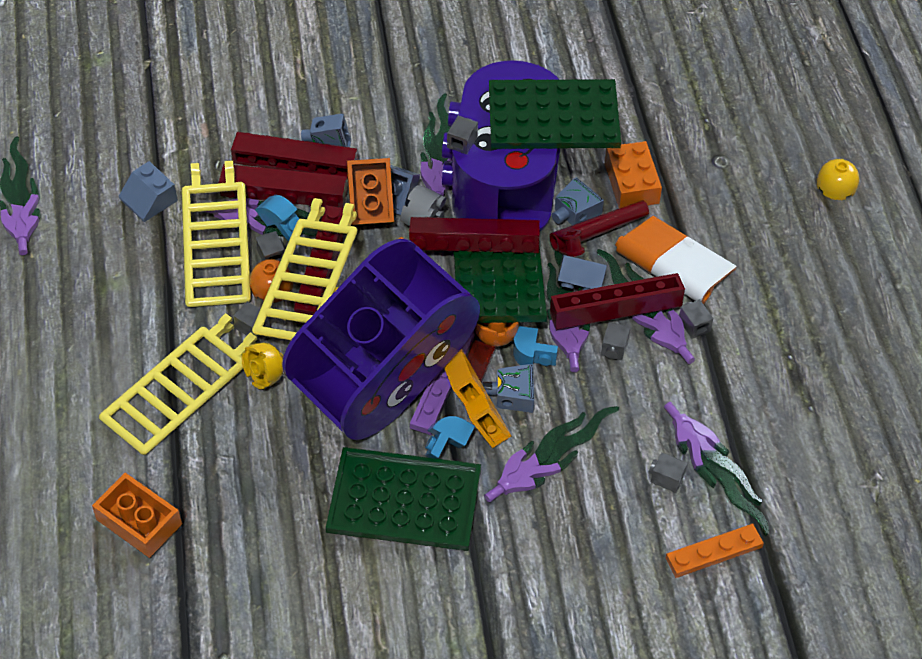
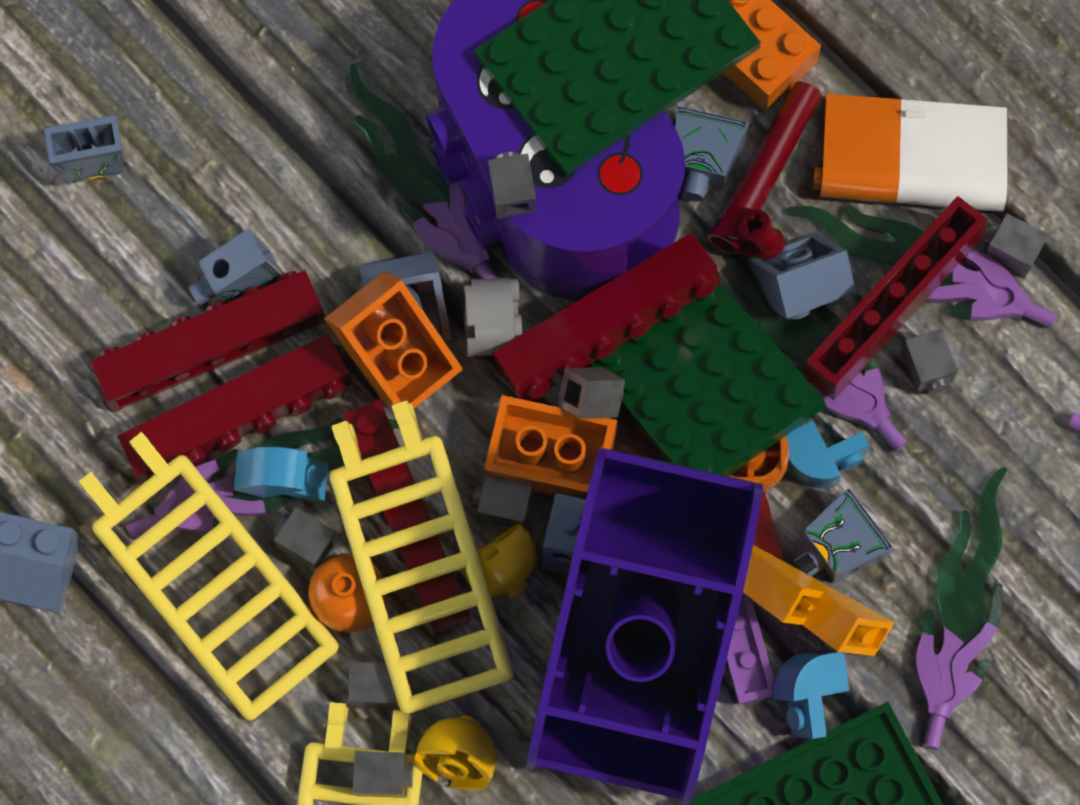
camera: 30 degrees left, 20 degrees up
none -> sand blue torso [44,115,123,183]
none -> flat silver brick [353,751,413,798]
none -> flat silver brick [558,367,625,419]

